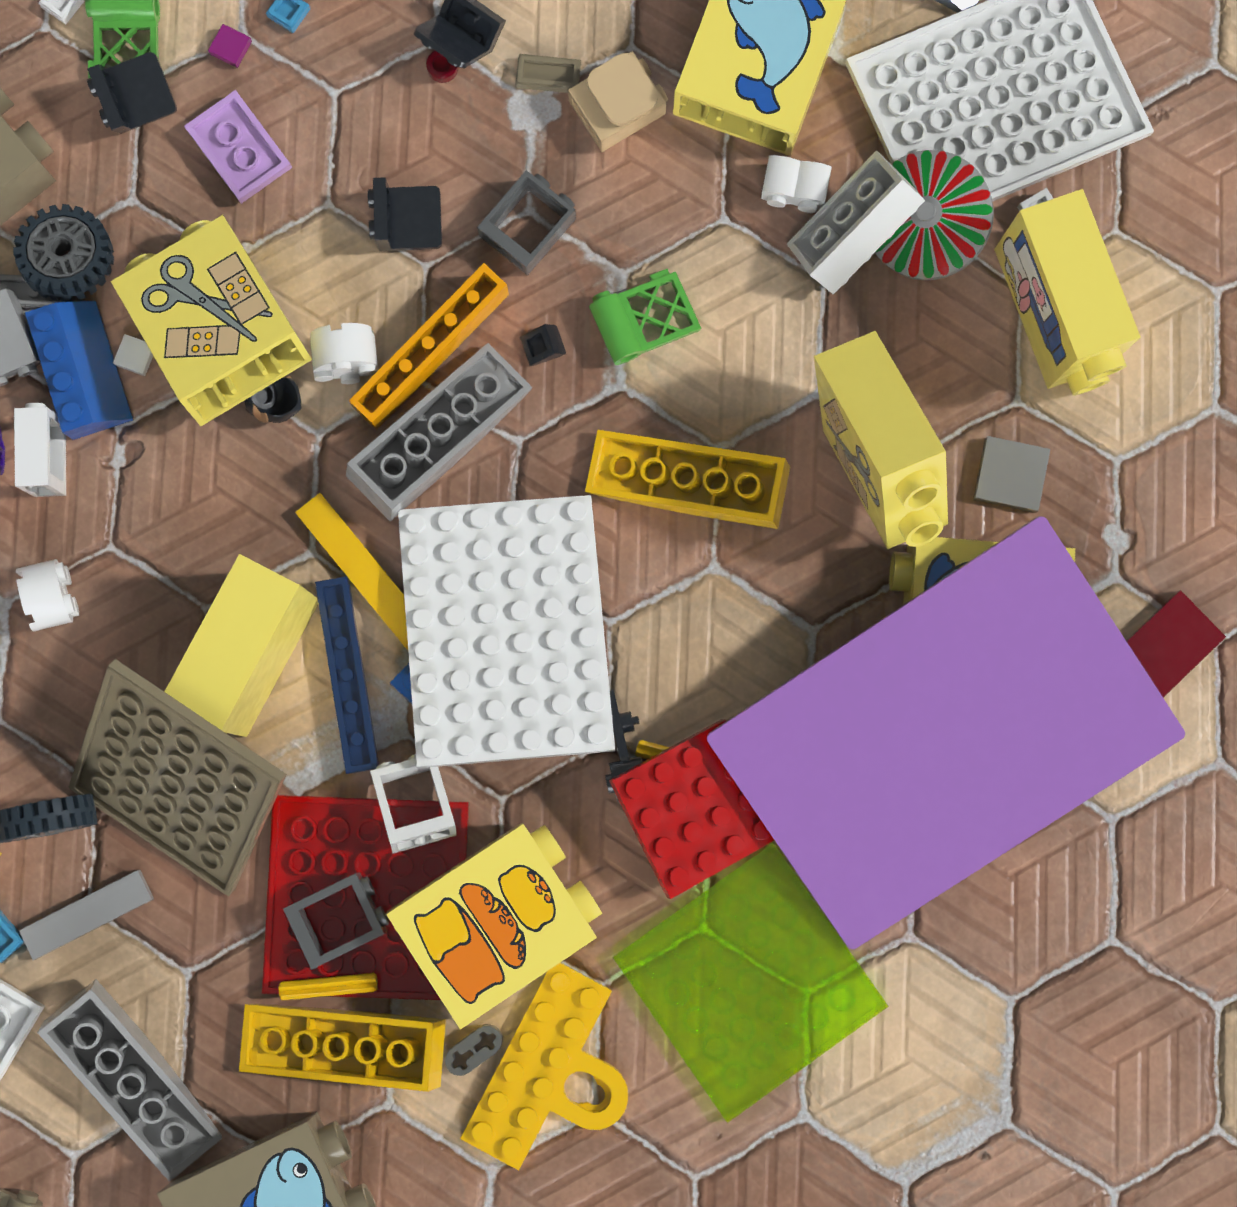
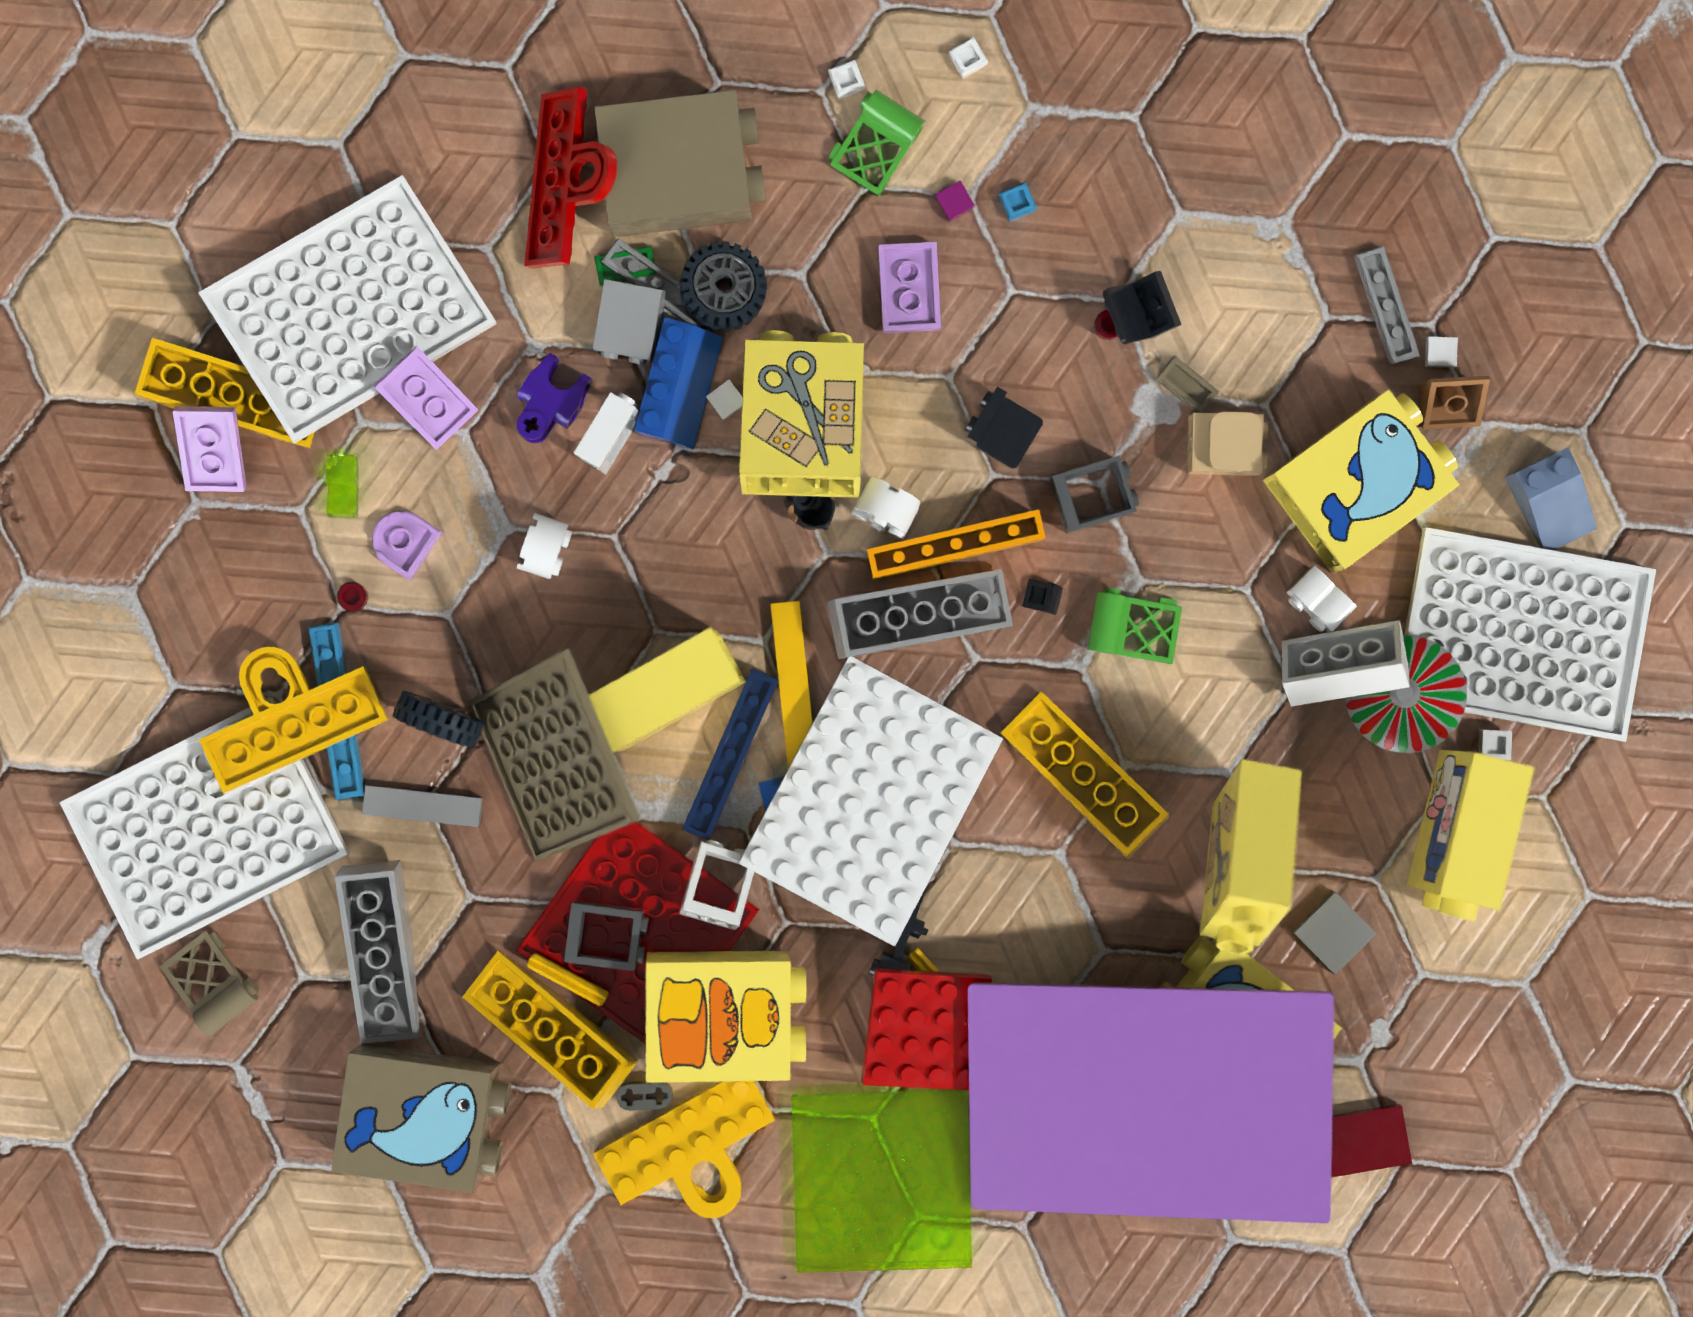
camera: 35 degrees right, 5 degrees up
black bracket [87,52,177,134] -> none

